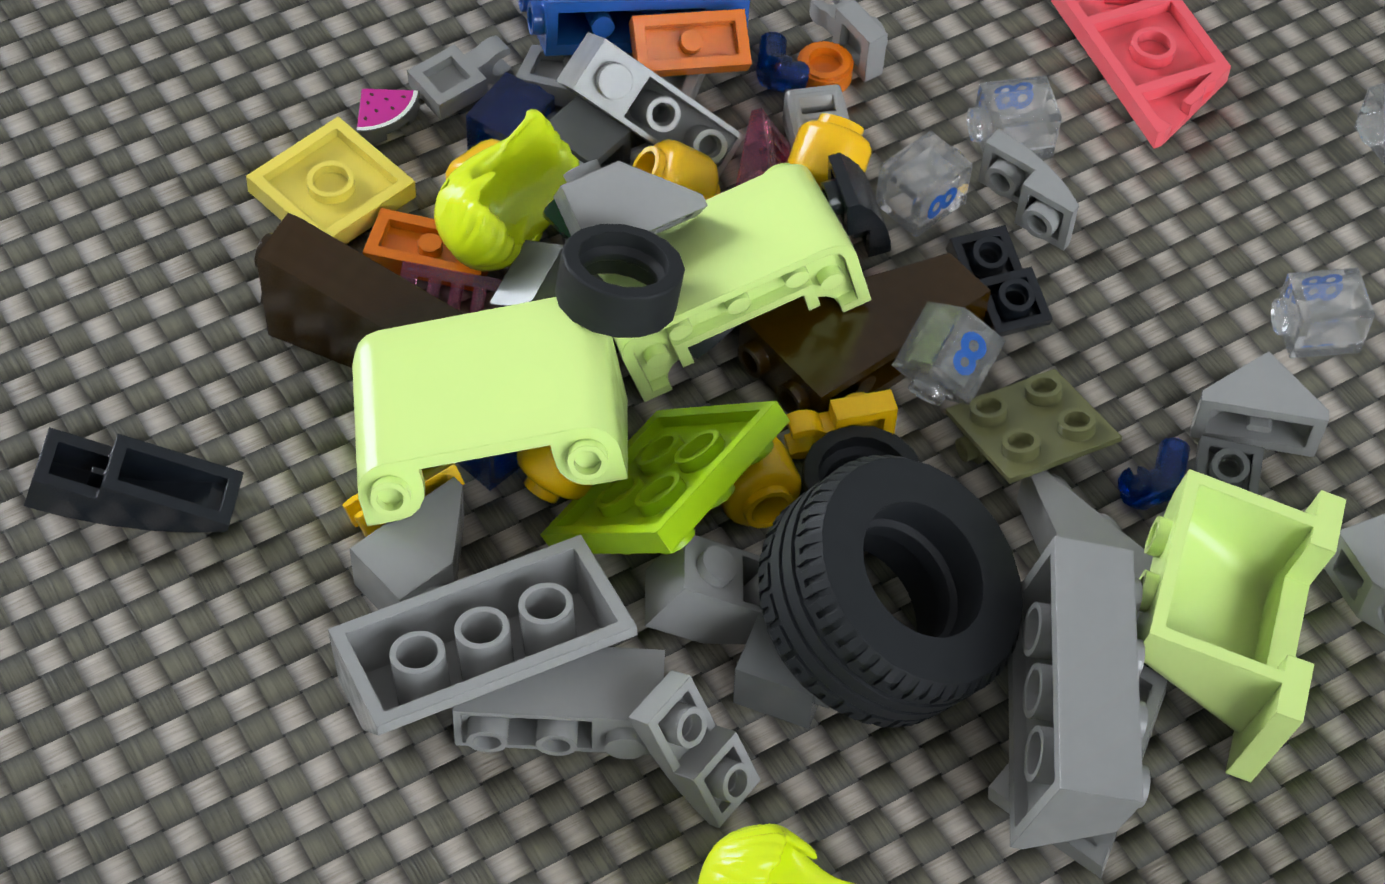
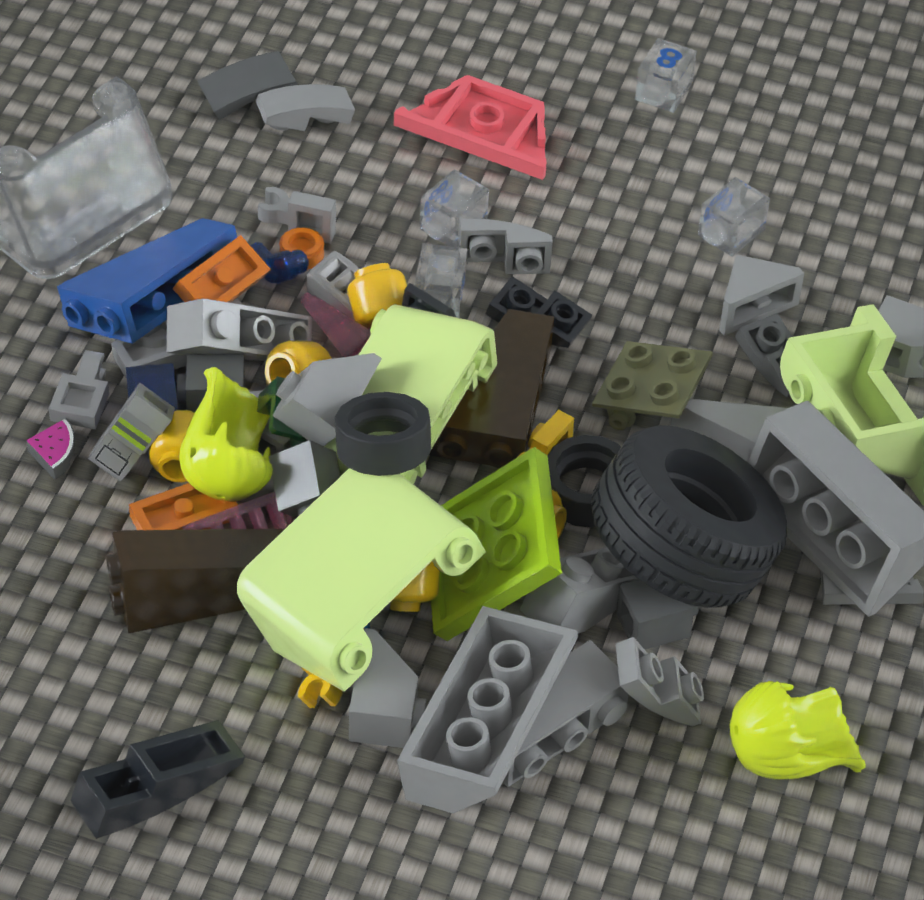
camera: 40 degrees left, 5 degrees down
light yellow plate [246,116,416,244] -> none
clear brick [892,302,1006,406] -> none
clear blue arm [1118,438,1191,510] -> none
none -> light grey leg [88,383,175,481]

